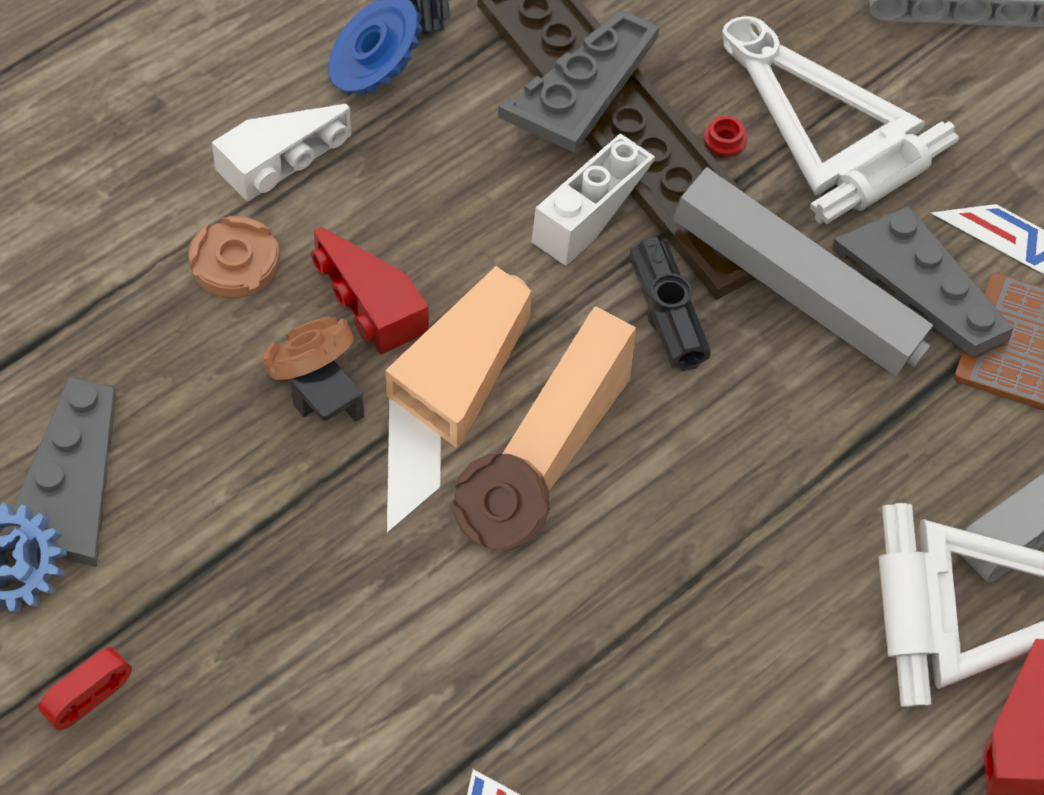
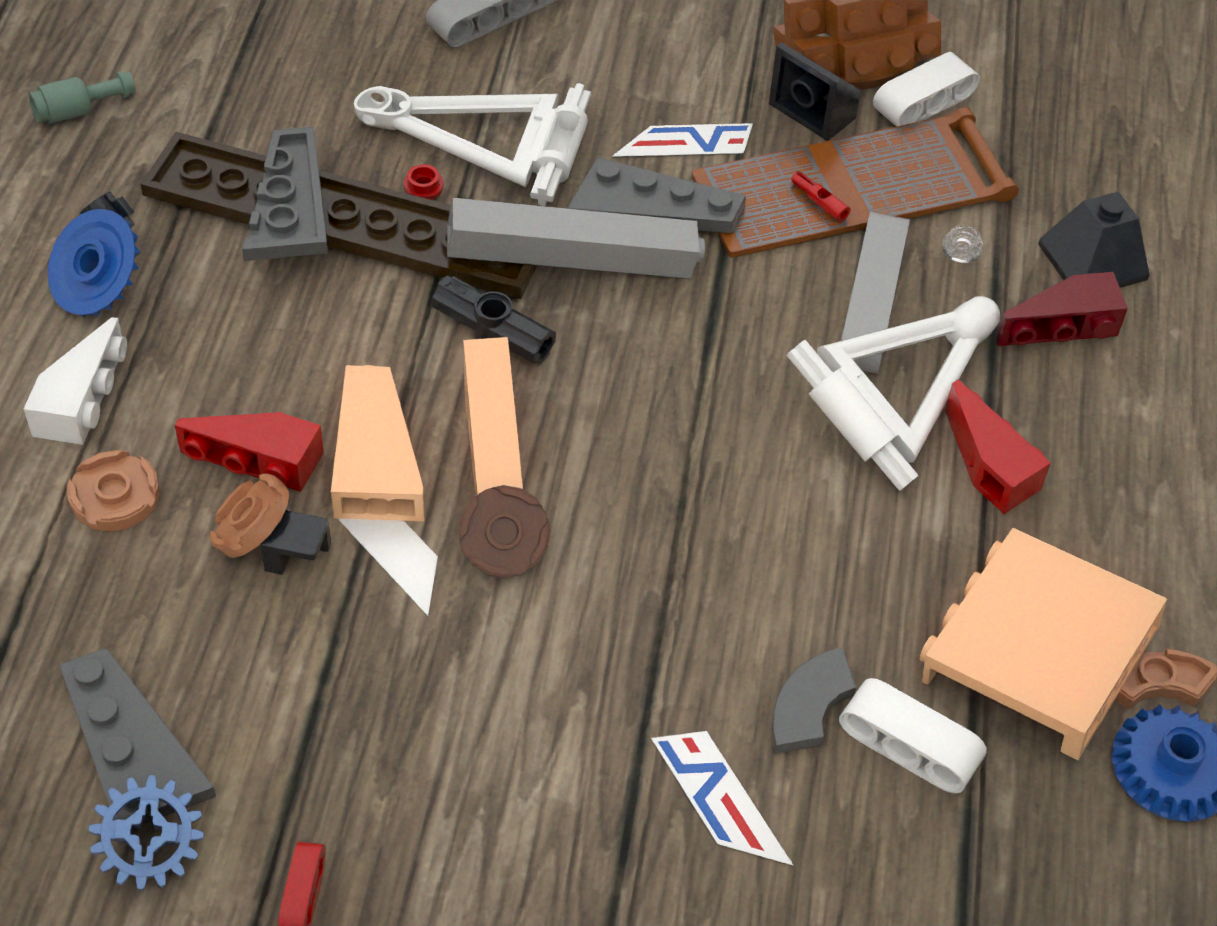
camera: 40 degrees left, 5 degrees down
white slope [532,134,655,266] -> none

